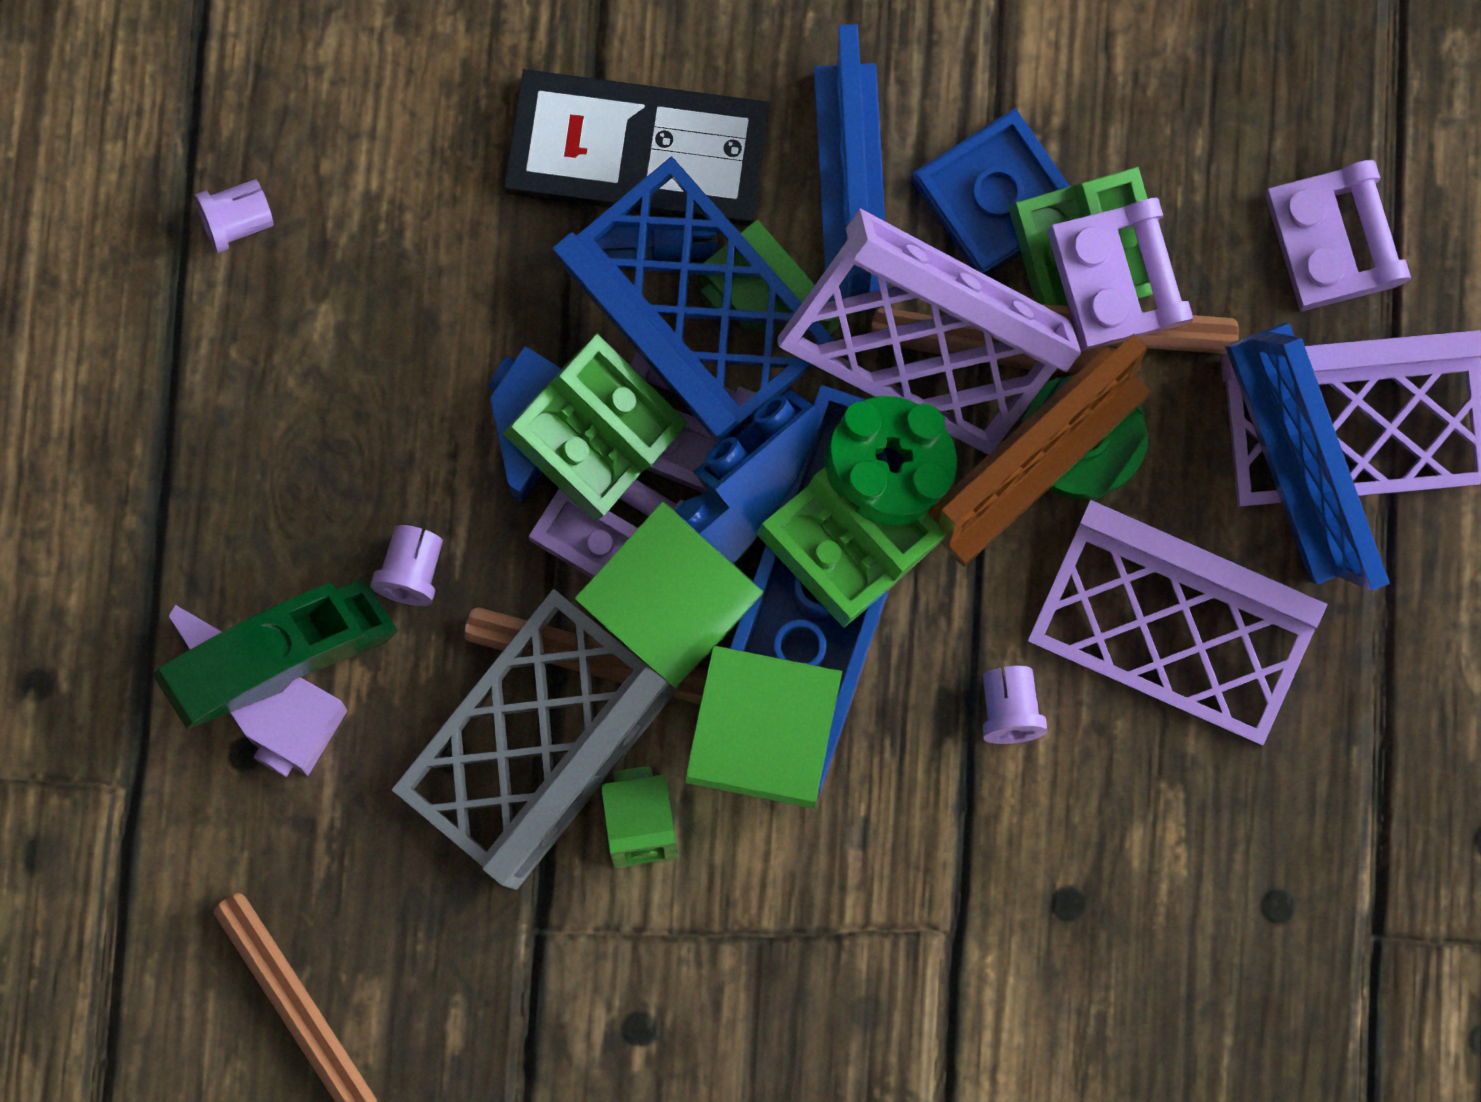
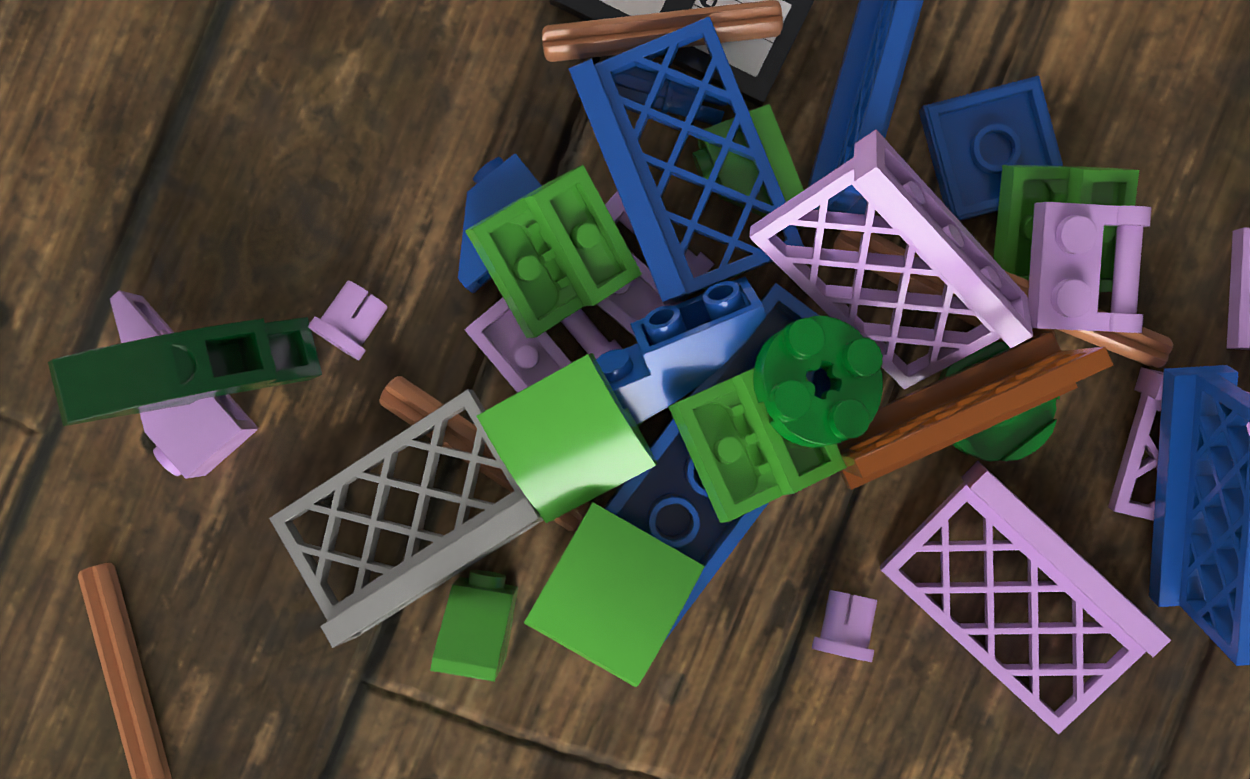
camera: 20 degrees right, 10 degrees up
none -> nougat axle [542,0,783,62]

